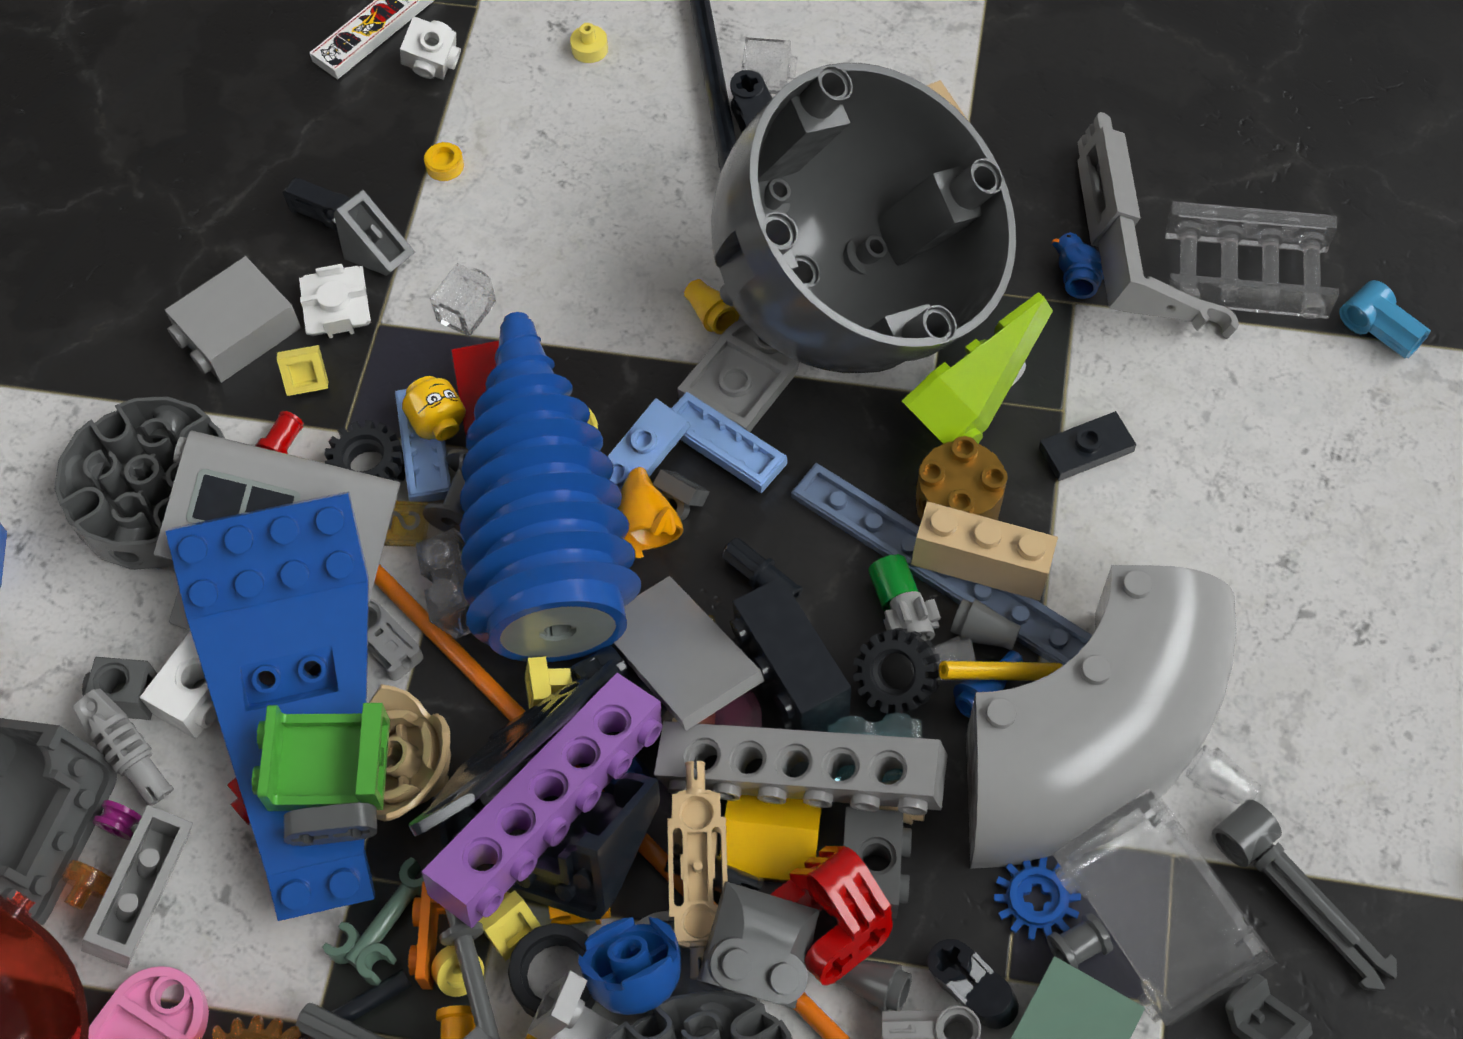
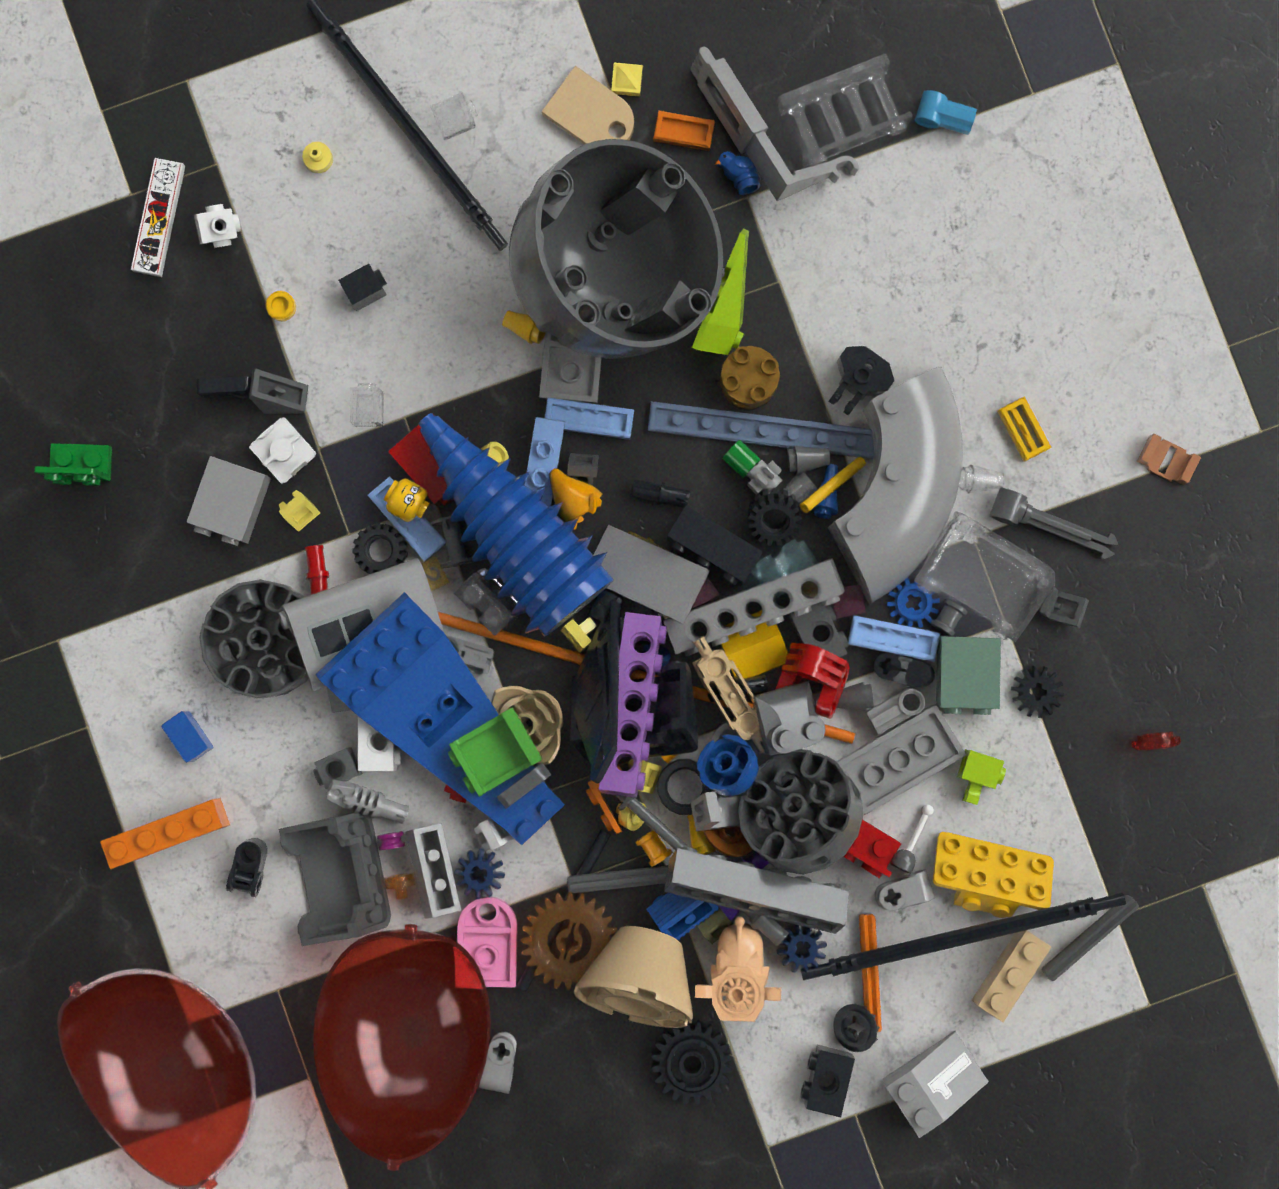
camera: 30 degrees left, 25 degrees up
sand green bar [322,857,424,986] -> none
black piece [730,70,772,133] -> none
tan brick [911,501,1058,601] -> none
black plate [1039,411,1137,481] -> none
none -> green bracket [34,443,112,486]
none -> black brick [338,263,387,311]
none -> dark blue gear [454,848,505,899]
none -> white tile [474,818,514,850]
none -> light yellow tile [611,63,643,96]
none -> orange tile [653,111,715,151]
none -> black hinge [828,346,894,416]
none -> clear pink tile [833,584,866,619]
none -> light blue plate [848,615,940,662]
none -> yellow tile [997,396,1052,462]

